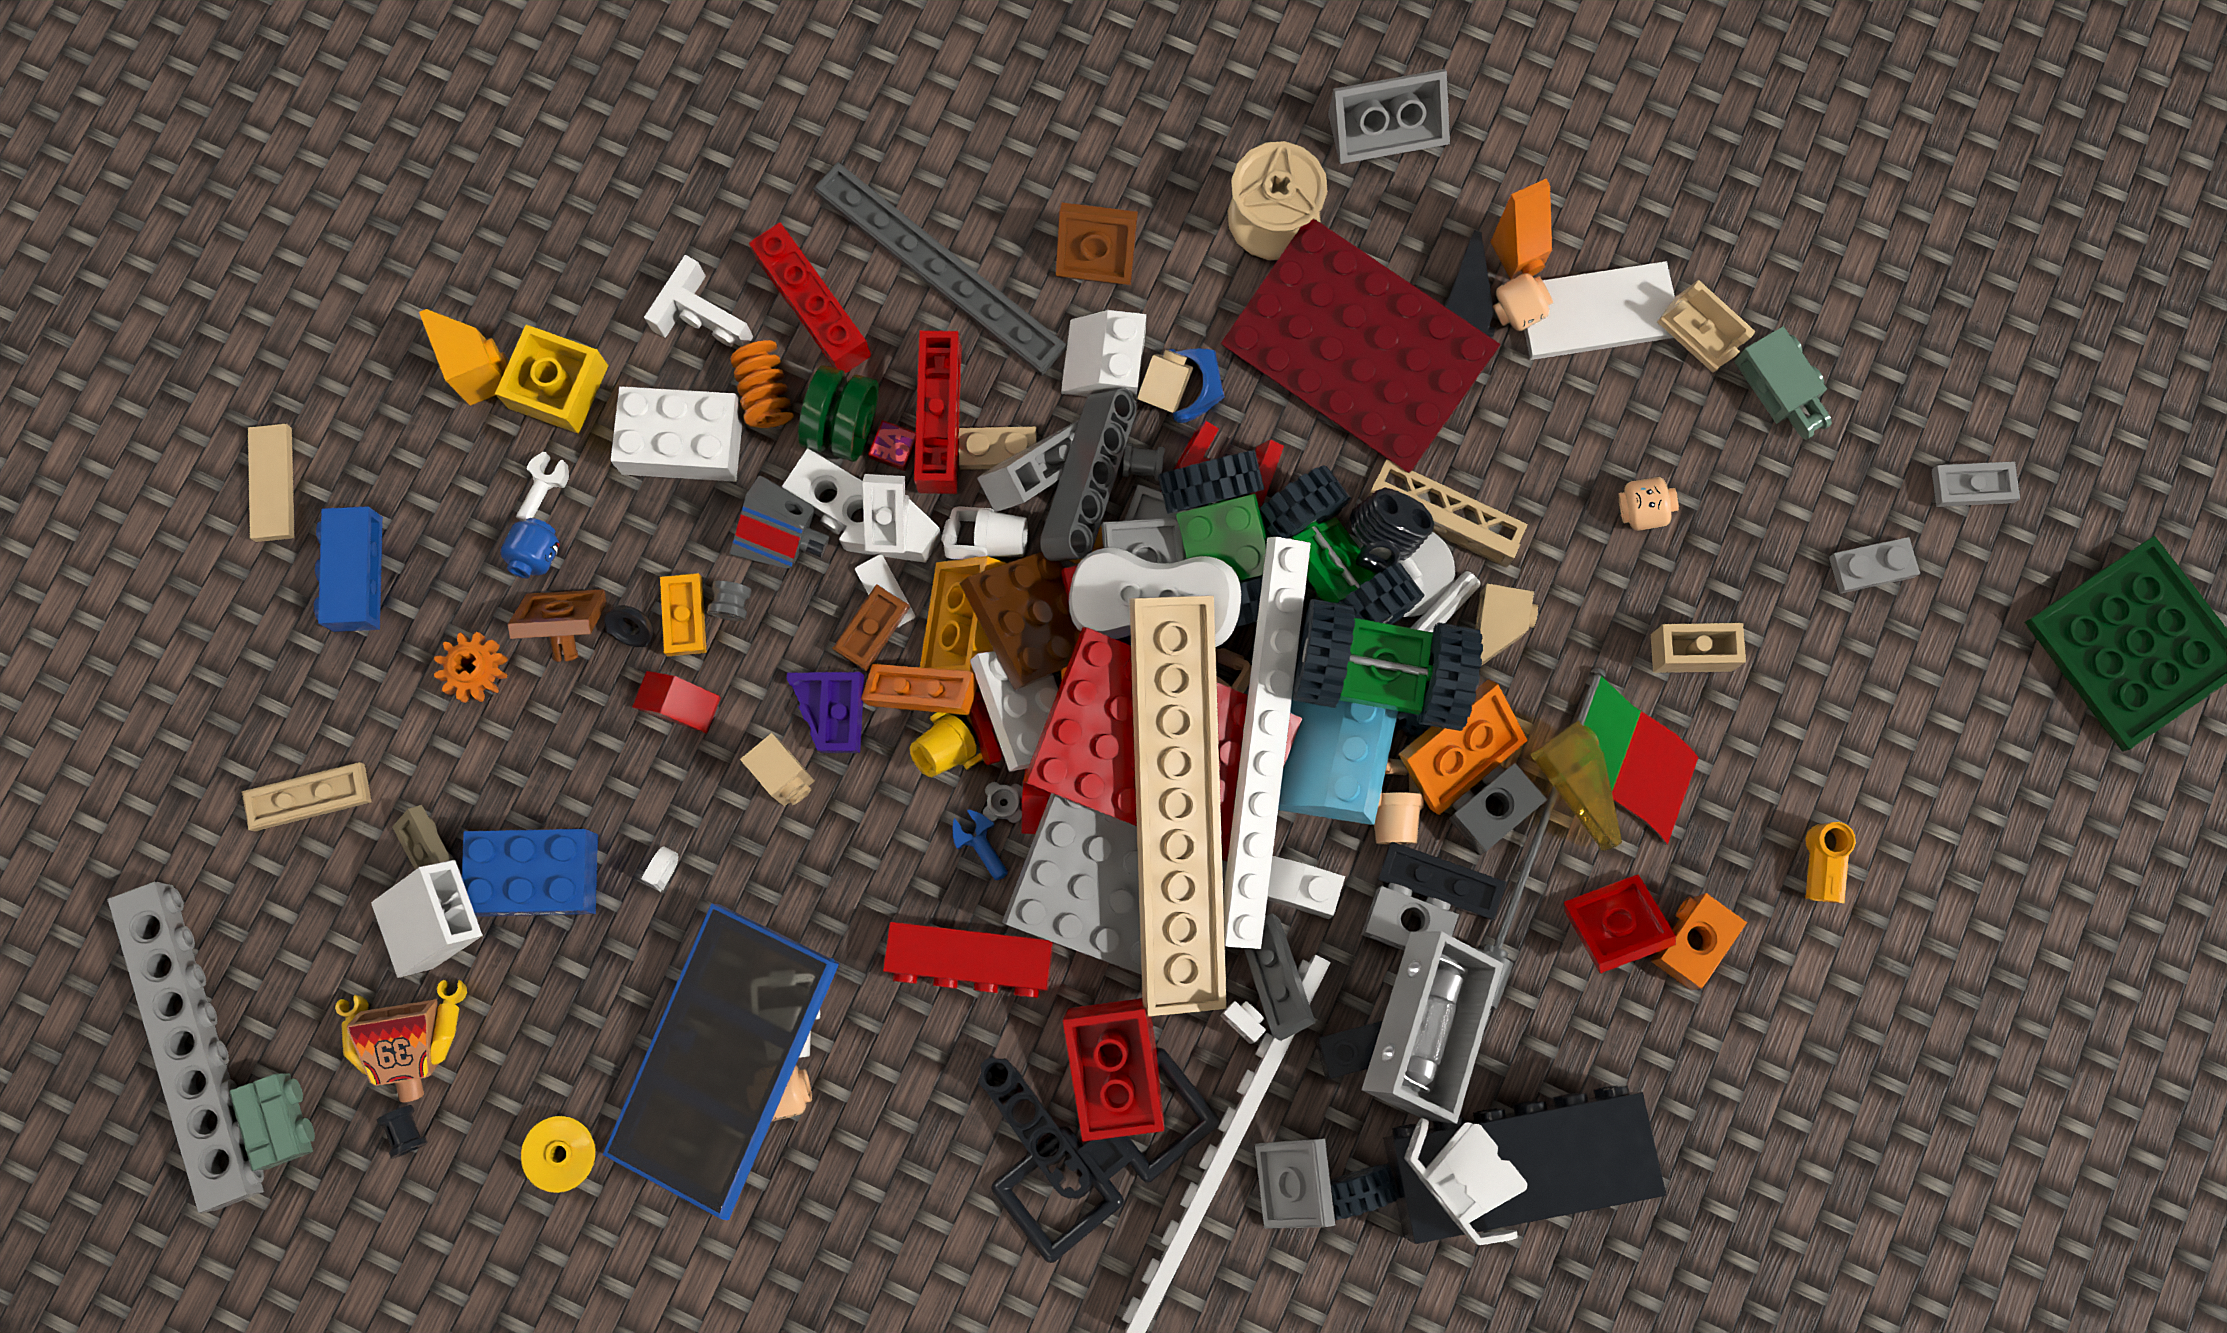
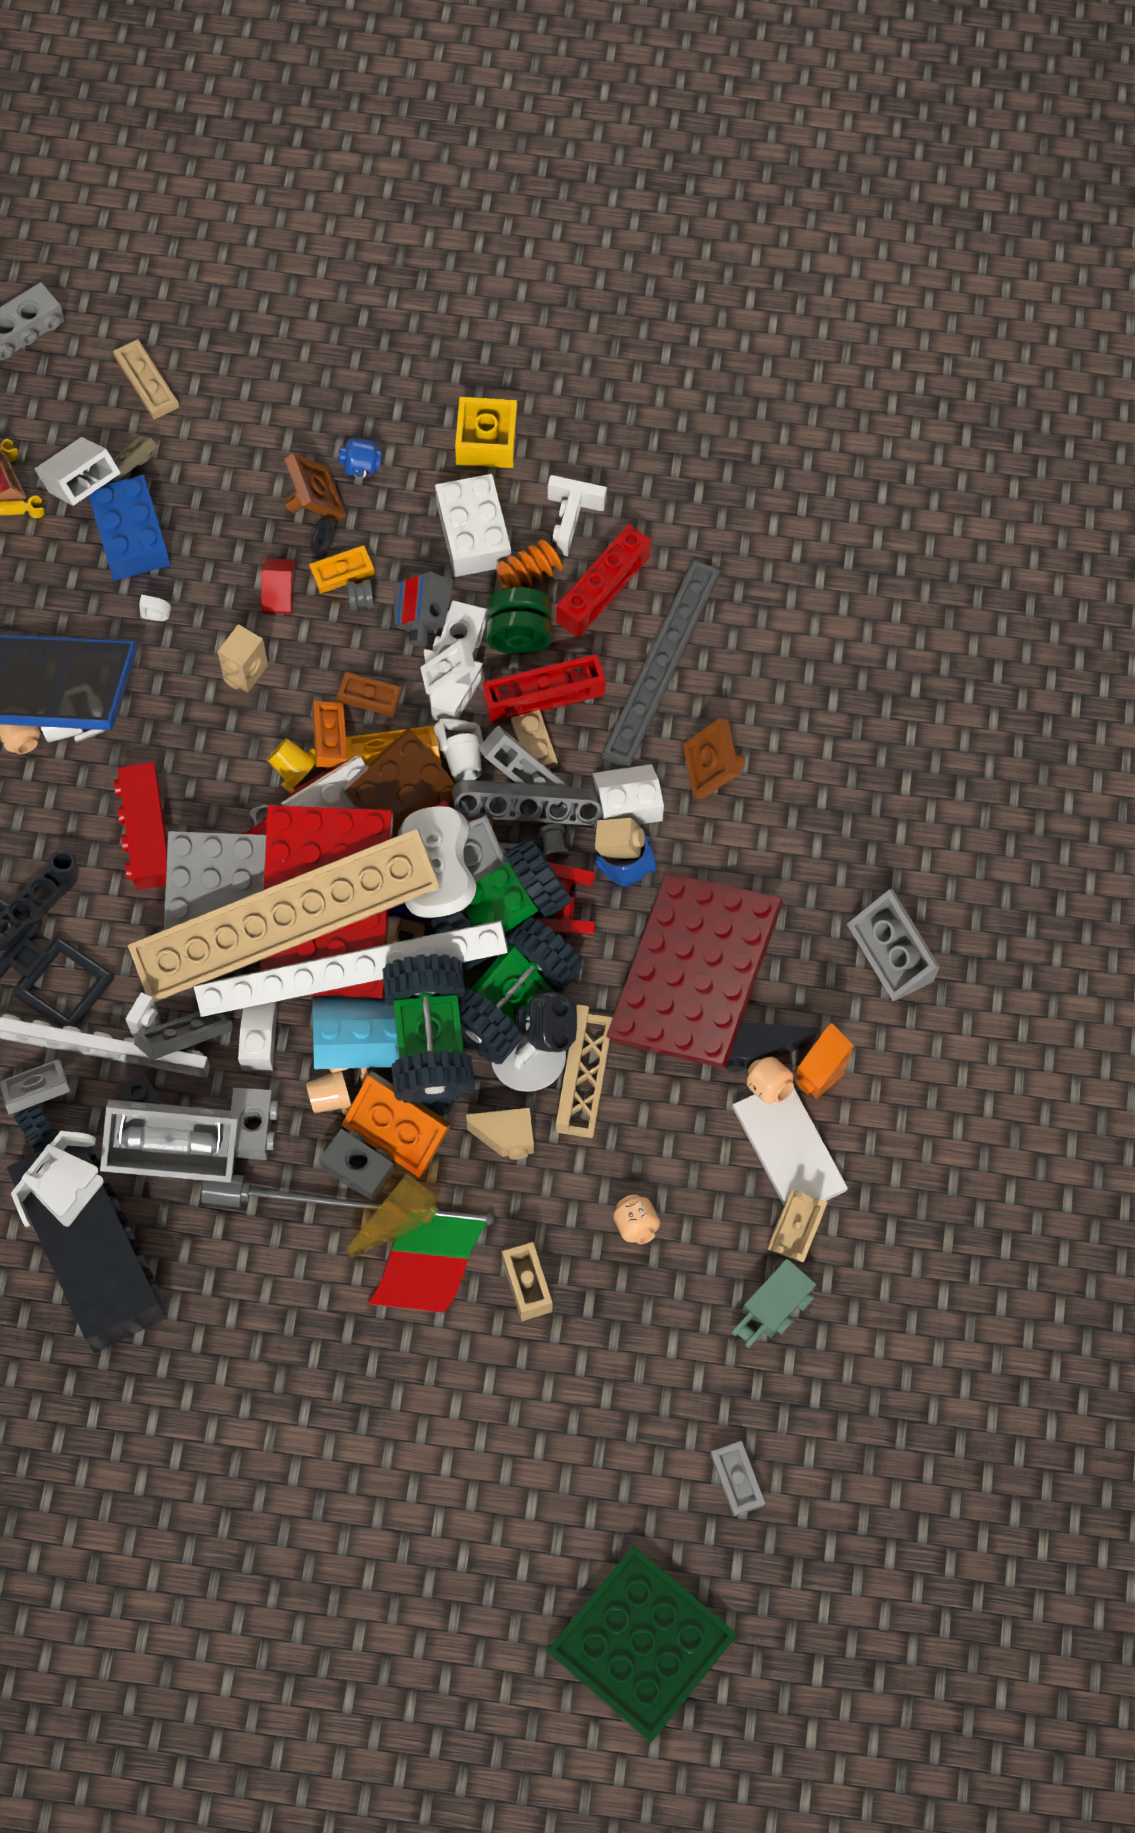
camera: 70 degrees right, 10 degrees down
tan tile [248,424,294,542] -> none
blue brick [314,506,383,632] -> none
light orange slope [419,309,509,406] -> none
orange gear [434,632,508,703] -> none
white bar [516,452,569,521] -> none
dark purple wing [787,672,864,753] -> none
white sticker [855,554,915,627] -> none
tile [868,420,916,471] -> none
blue bar [953,810,1008,880] -> none
red slope [1063,998,1165,1142] -> none
tan piece [1228,141,1328,260] -> none
black plate [1377,842,1507,921] -> none
white axle [1411,571,1481,632] -> none
red plate [1564,874,1676,974] -> none
orange brick [1651,893,1747,990] -> none
light orange piece [1805,822,1856,903] -> none
light grey plate [1829,537,1920,594] -> none

